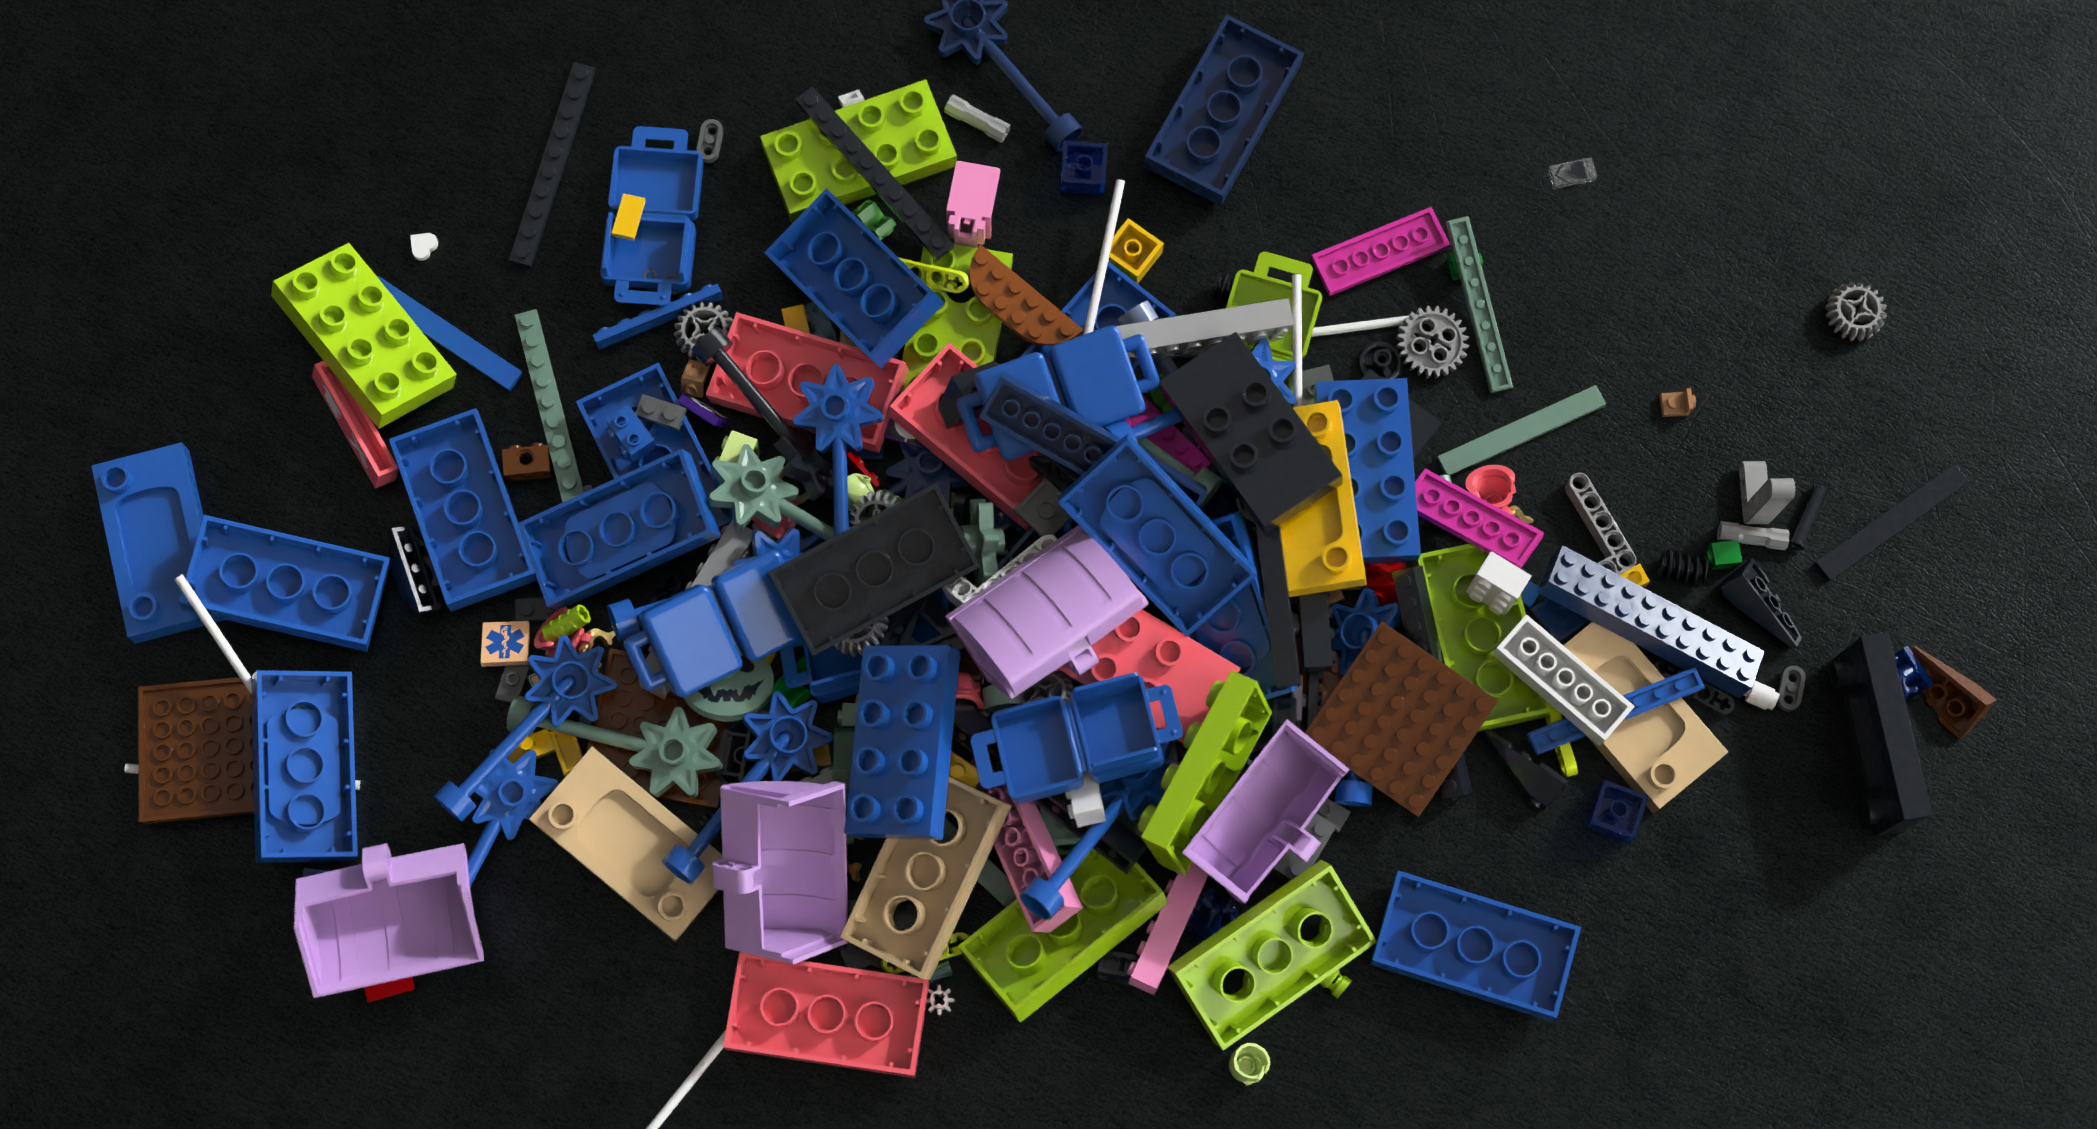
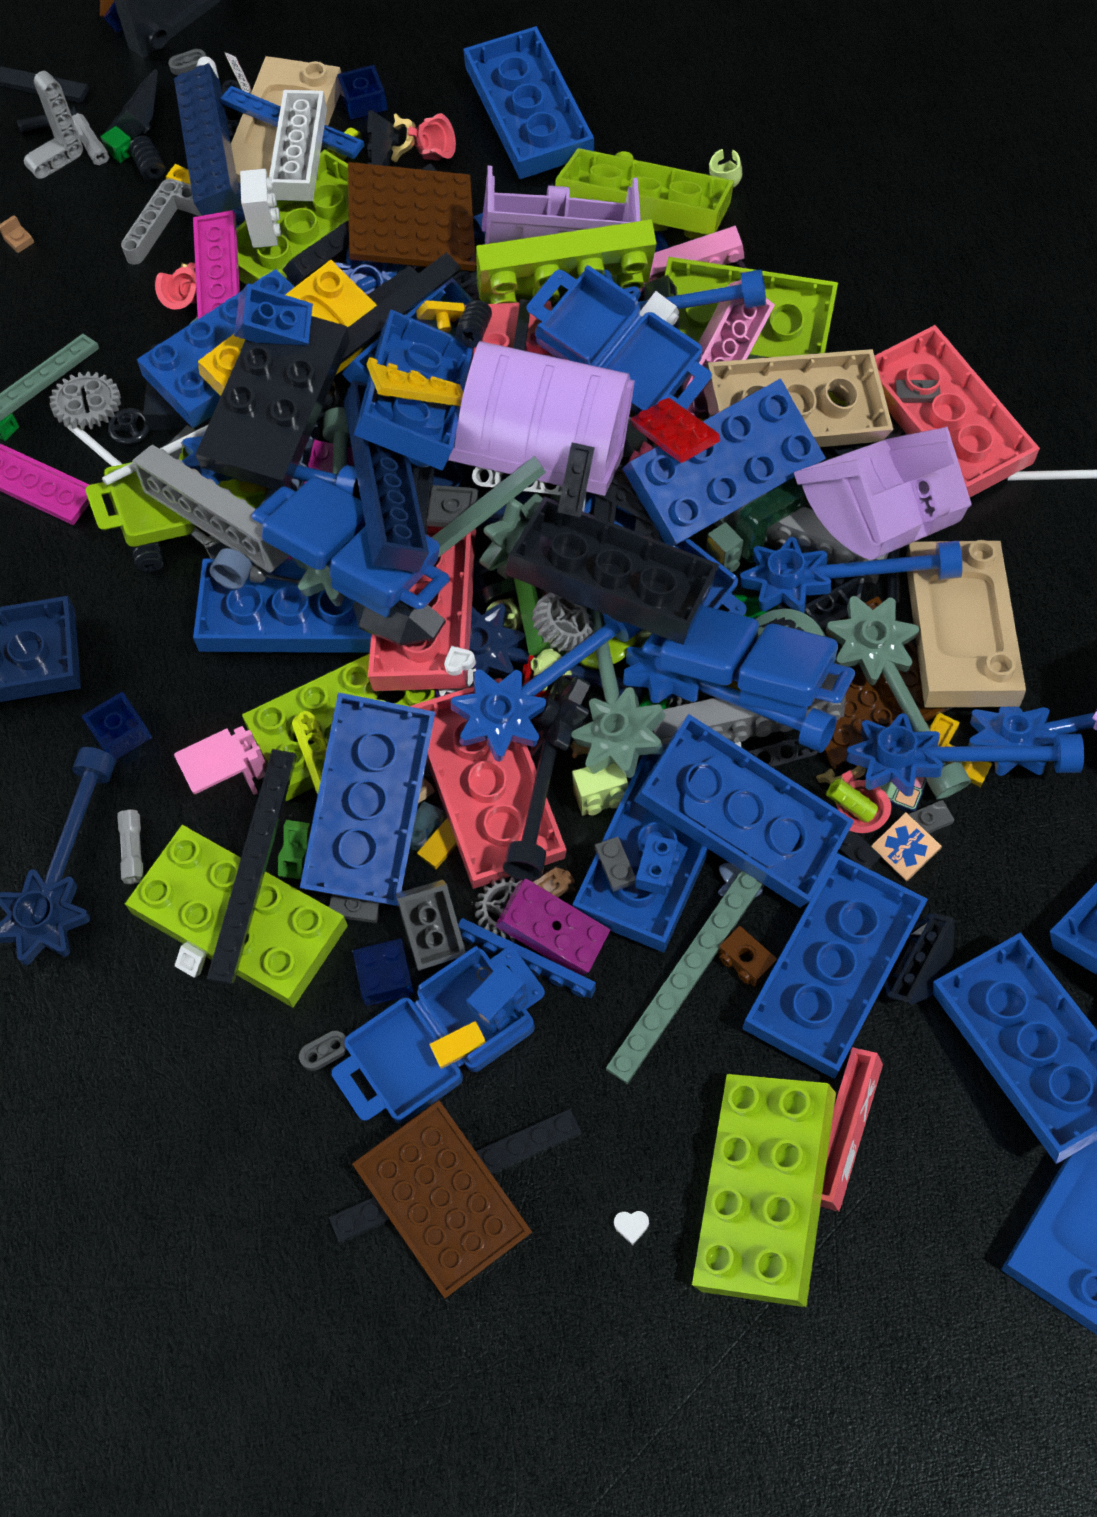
camera: 120 degrees left, 10 degrees down
blue tile [378,276,523,391] -> none
dark purple tile [678,394,731,427] -> none
dark orange plate [970,244,1083,347] -> none
white piece [1083,179,1125,335] -> none
yellow brick [1108,218,1164,284] -> none
sand green tile [1437,385,1606,476] -> none
none -> white sticker [225,53,252,94]
none -> blue slope [234,283,313,346]
none -> clear blue brick [352,938,415,1006]
none -> reddish brown plate [352,1101,532,1298]
none -> yellow wing [366,357,464,406]
none -> coral helmet [391,114,456,162]
none -> dark grey brick [395,880,466,970]
none -> yellow tile [416,300,465,333]
none -> sand green tile [432,456,546,557]
none -> white tile [444,646,476,676]
none -> black piece [455,300,492,348]
none -> blue piece [466,963,529,1034]
none -> magenta brick [495,878,610,976]
none -> black beam [513,299,531,351]
none -> black plate [557,442,595,518]
none -> red plate [631,397,720,463]
none -> dark grey plate [895,380,941,403]

